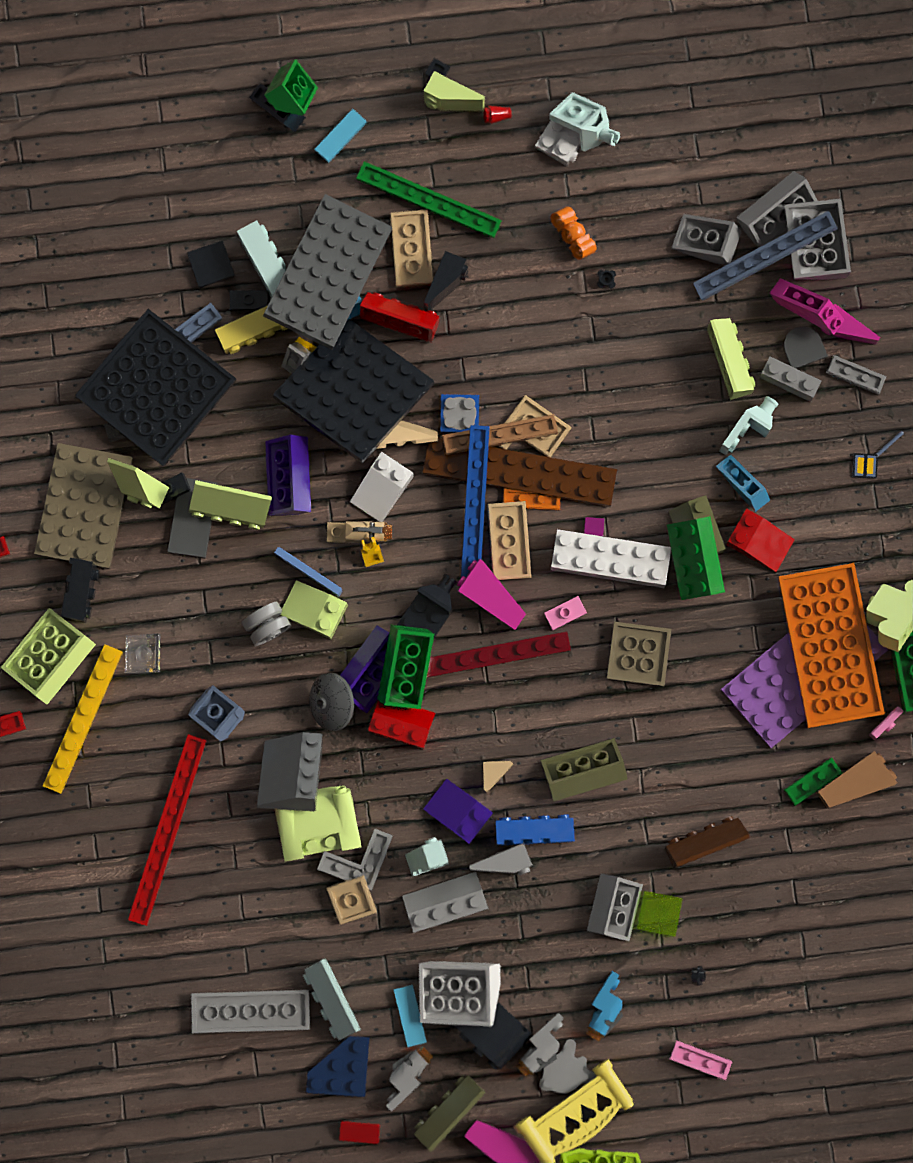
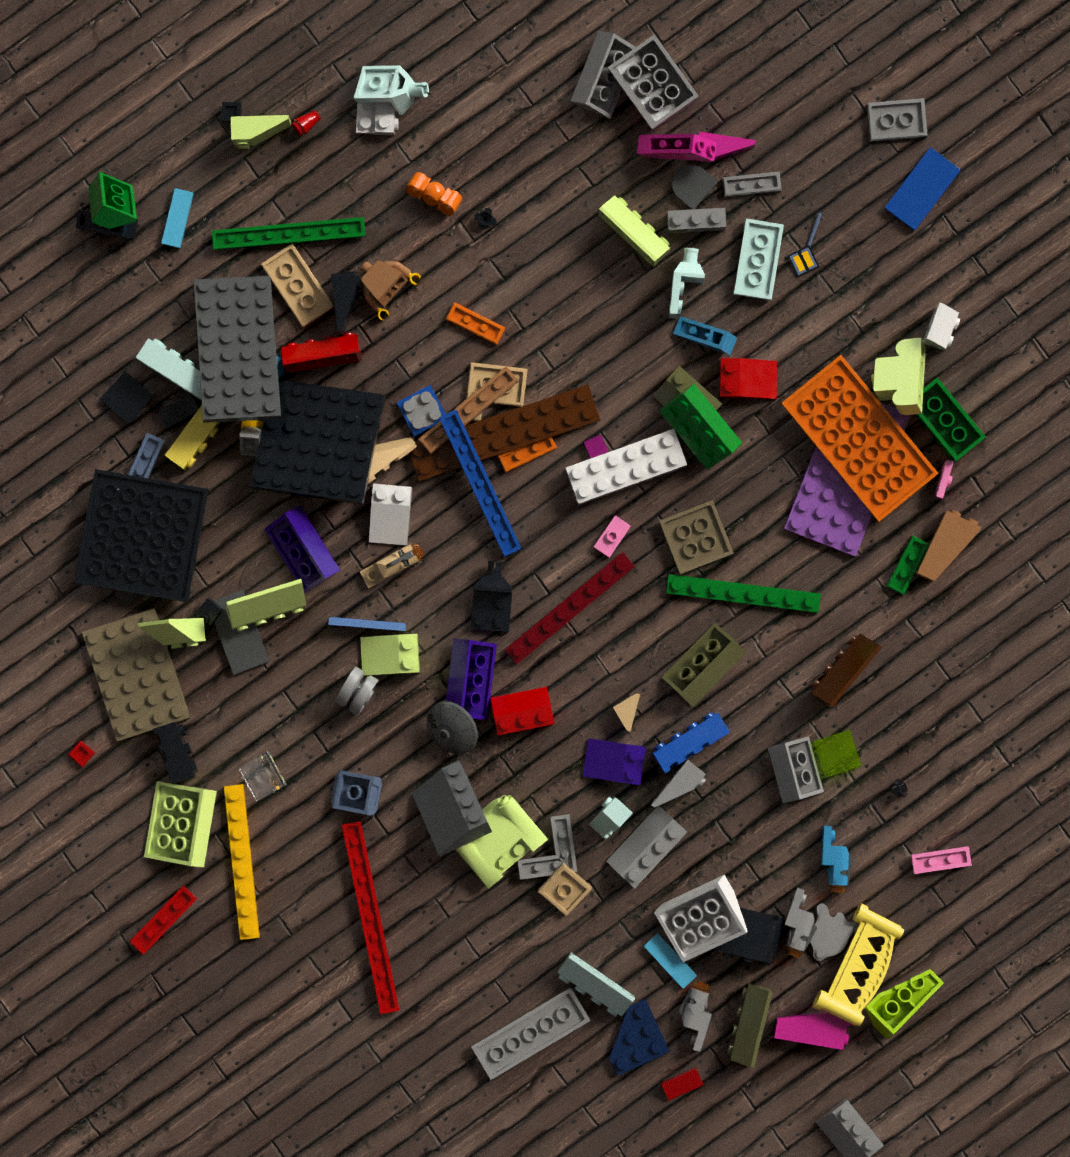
camera: 25 degrees left, 5 degrees up
yellow plate [361,537,384,567] -> none
green brick [377,625,434,709] -> none
dark pink slope [457,559,526,630] -> none
tan tile [487,501,531,580] -> none
light grey slope [672,214,742,265] -> none
sand blue plate [693,211,838,301] -> none
none -> medium nougat torso [361,260,421,320]
none -> orange tile [446,302,506,345]
none -> green plate [666,574,821,613]
none -> light aqua plate [734,218,784,301]

